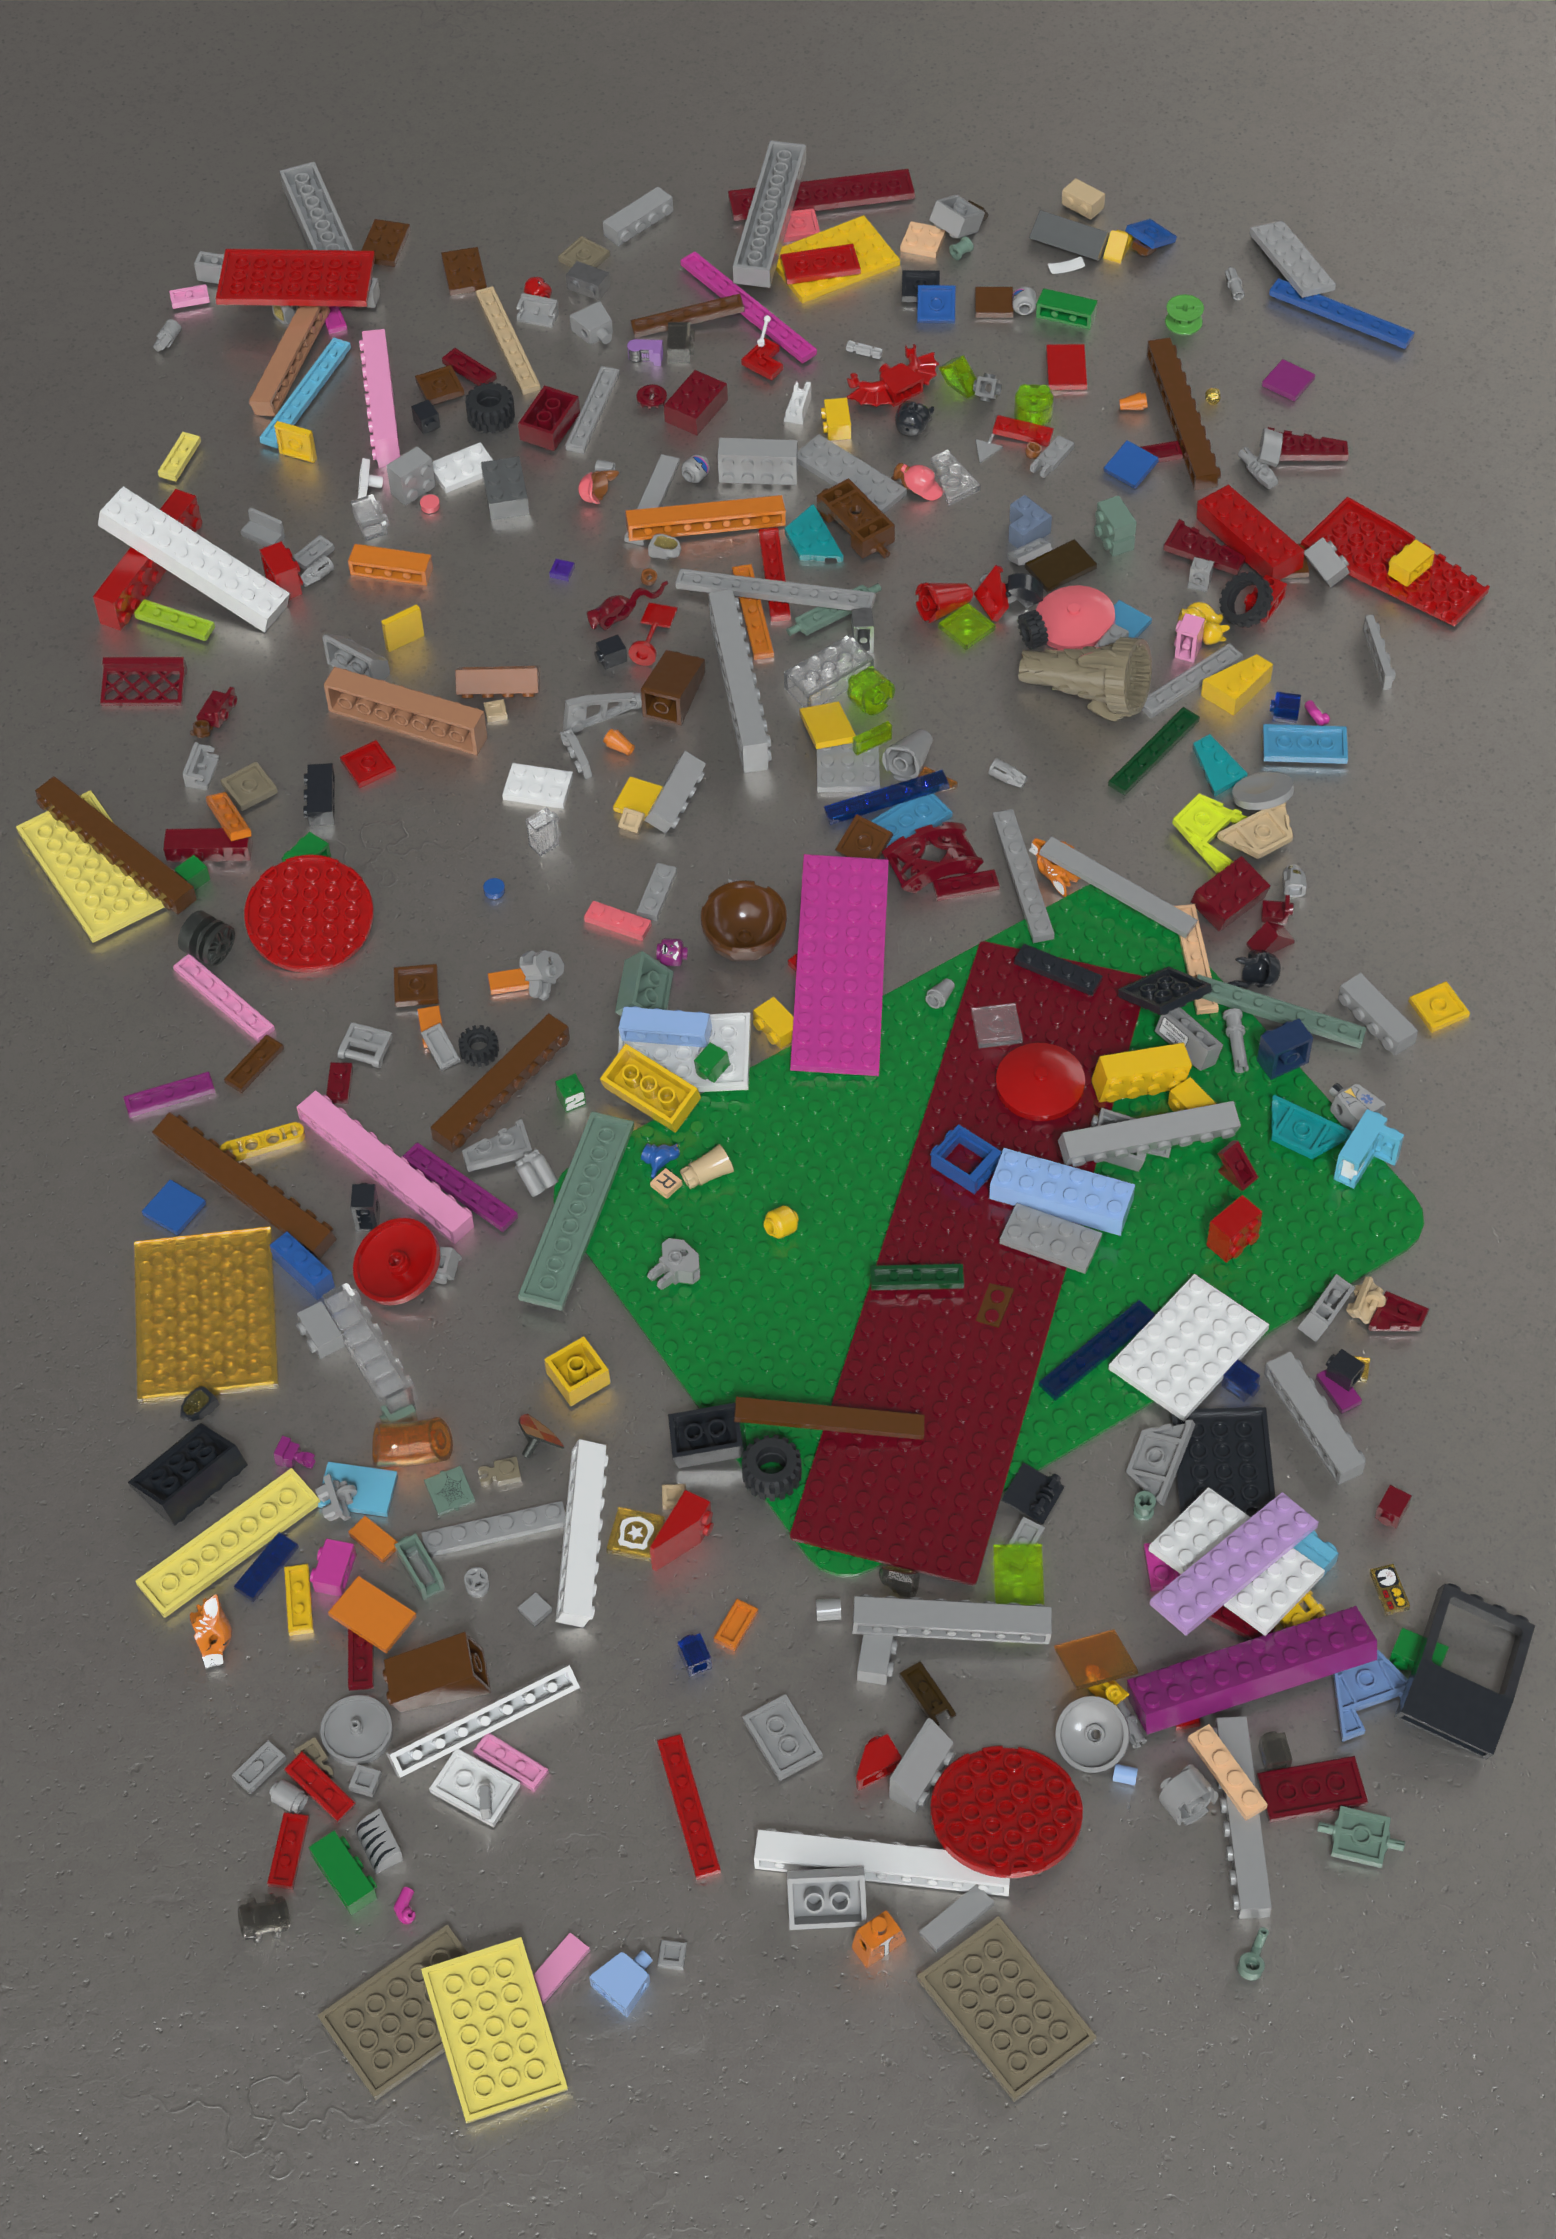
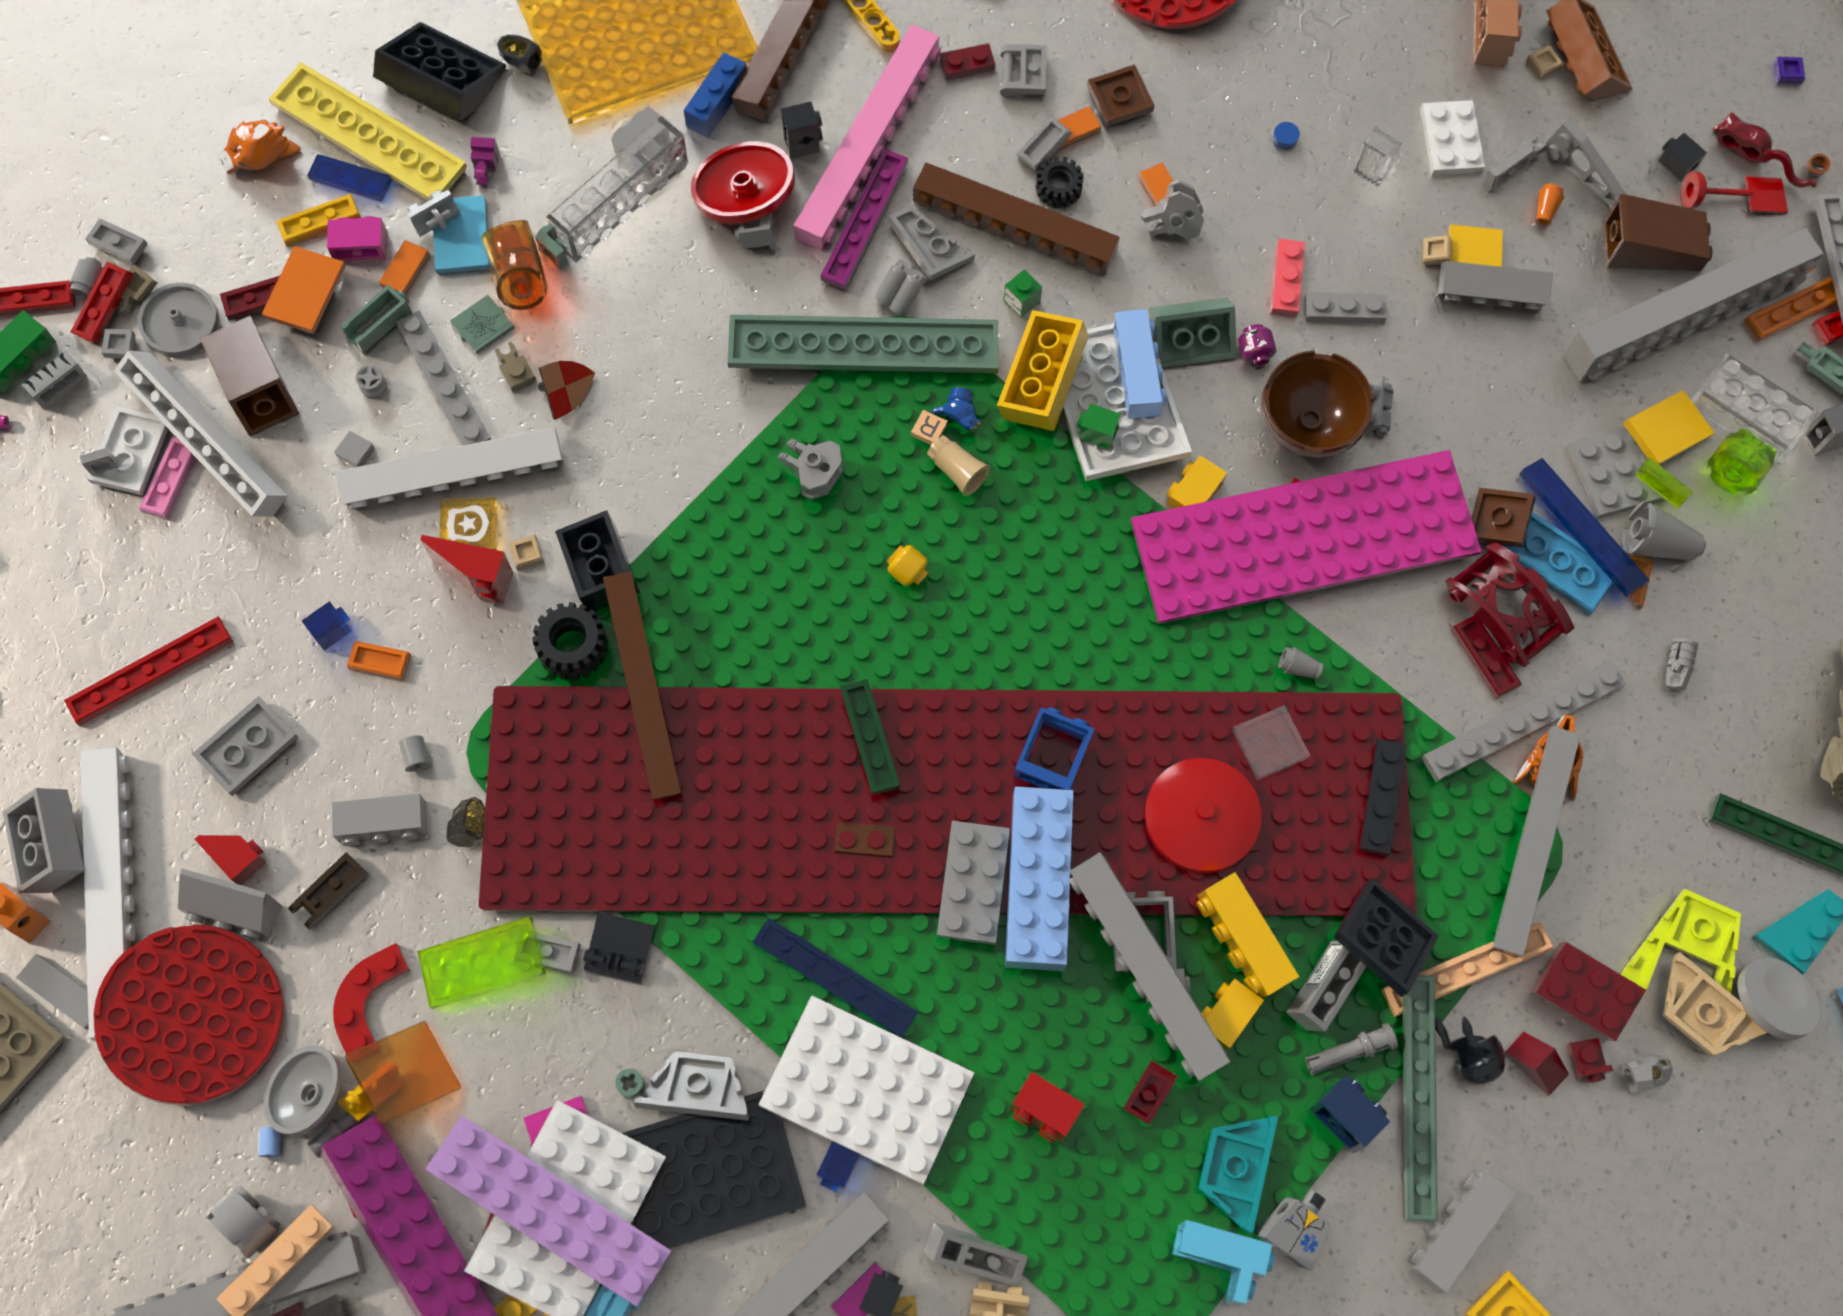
camera: 70 degrees right, 15 degrees up
yellow brick [544,1336,610,1406] -> none
light grey brick [852,1594,1052,1645] -> none
none -> red plate [333,943,411,1065]

